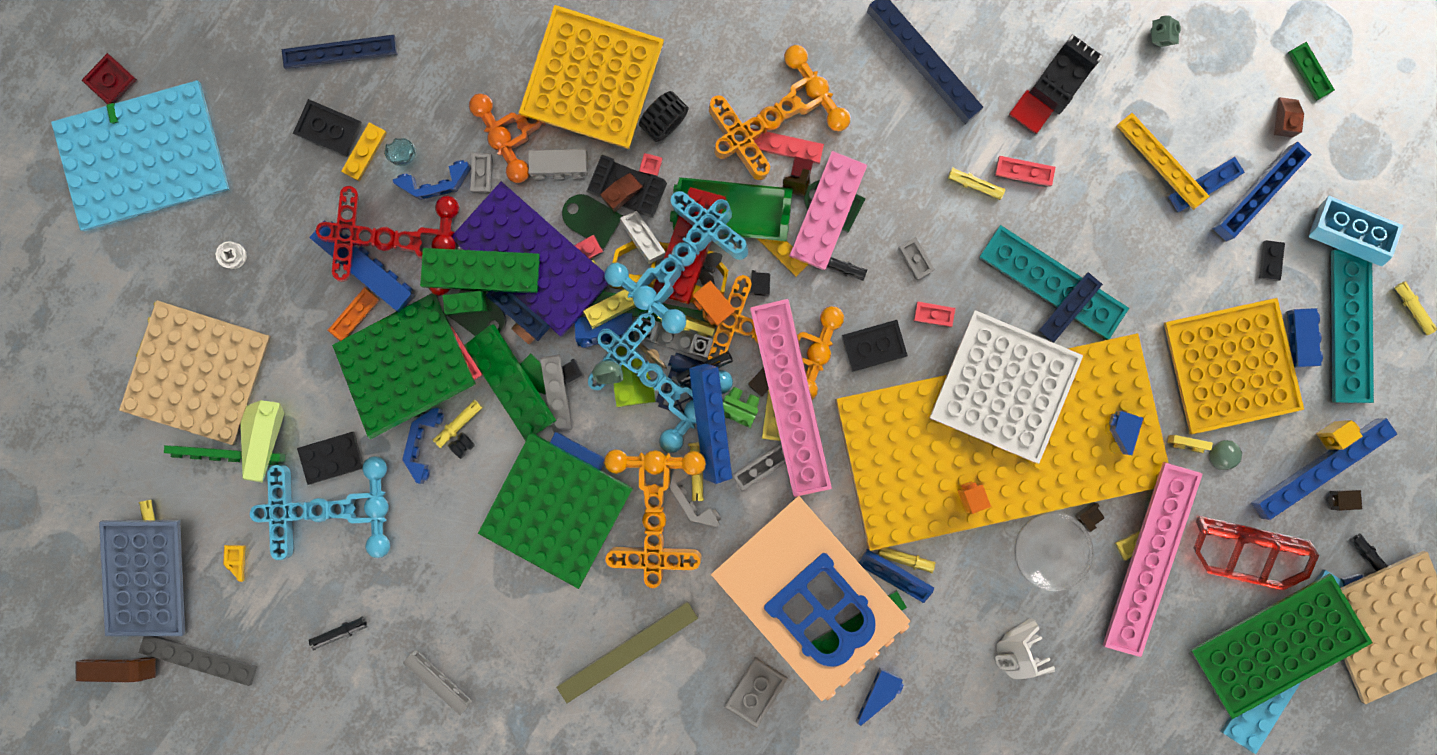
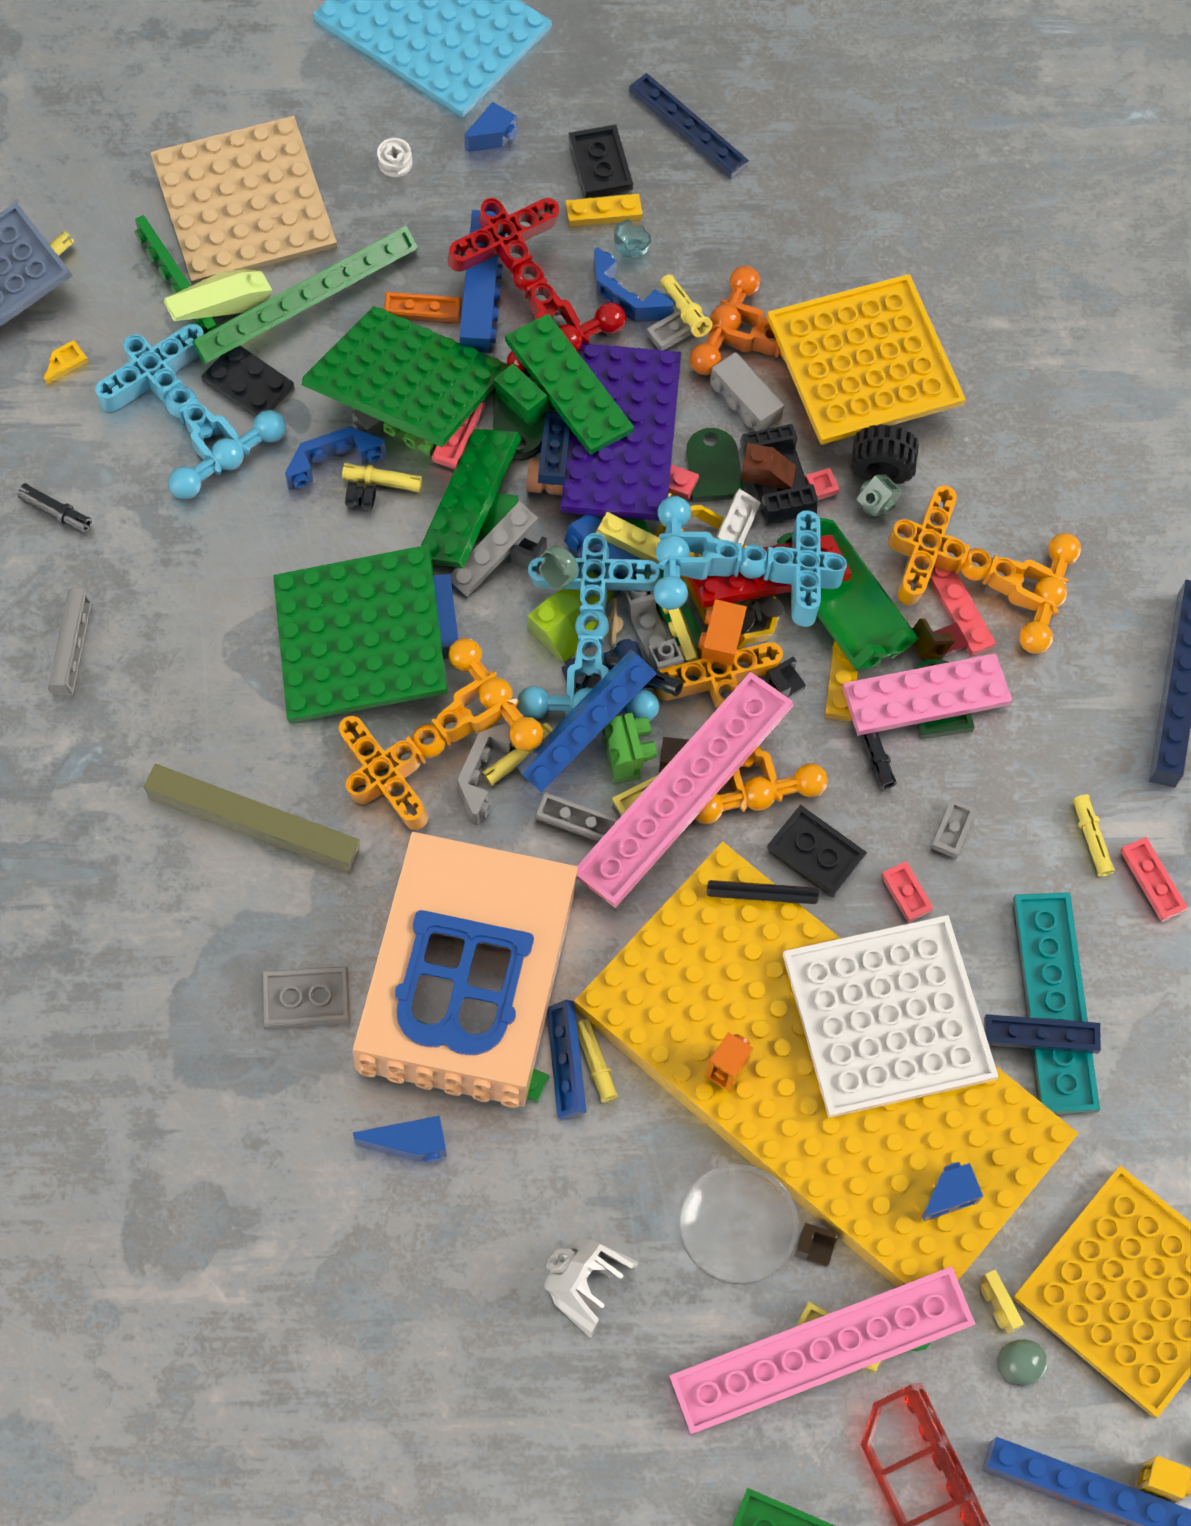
camera: 50 degrees right, 20 degrees down
none -> plate [191,225,418,364]
none -> blue slope [464,102,518,152]
none -> light yellow pin [660,274,712,337]
none -> black axle [707,880,819,904]
none -> sand green brick [856,474,903,516]

